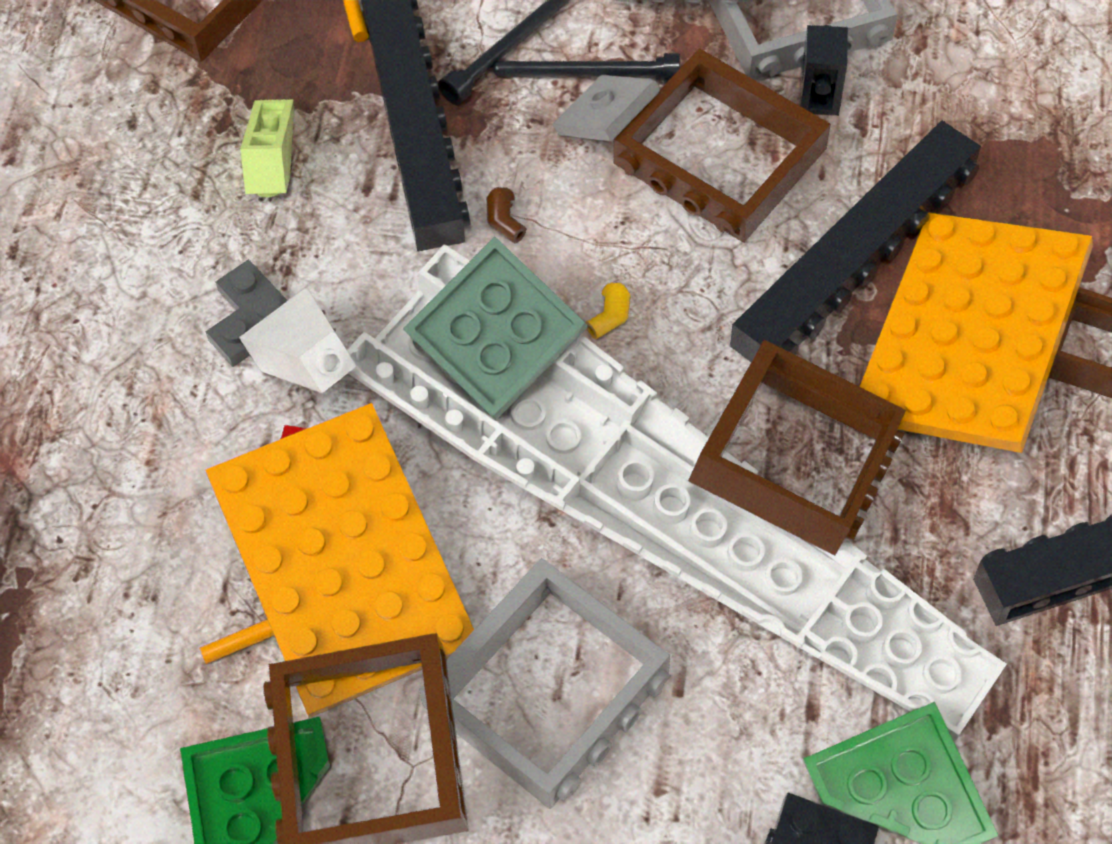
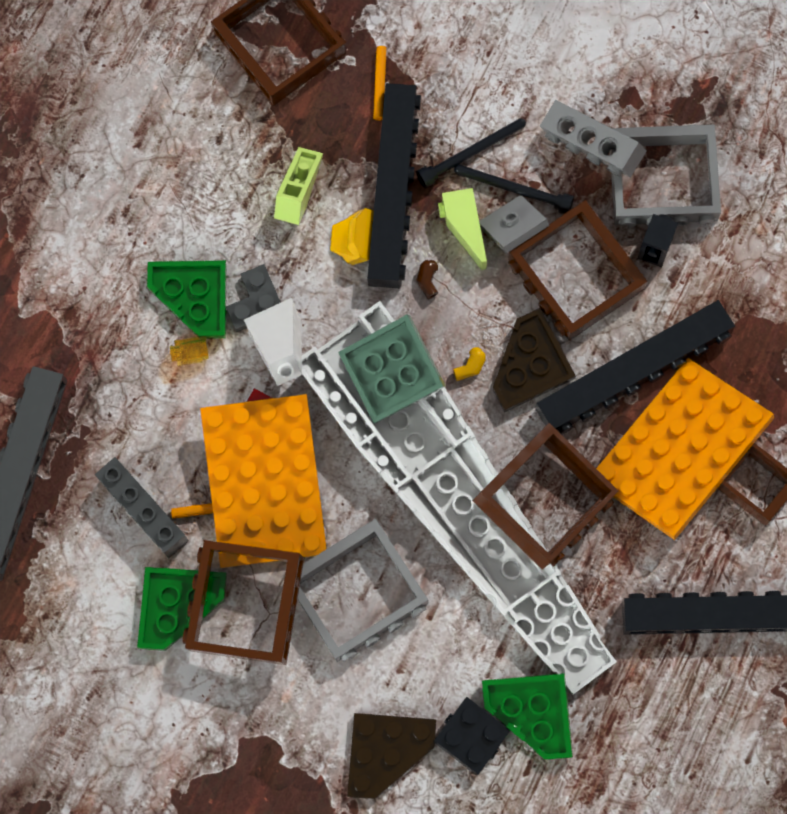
camera: 20 degrees right, 15 degrees up
none -> dark grey brick [95,457,189,559]
none -> green plate [147,260,227,339]
none -> clear yellow brick [170,337,209,366]
none -> yellow slope [330,208,374,265]
none -> yellowish green slope [438,188,487,270]
none -> dark brown plate [493,308,576,413]

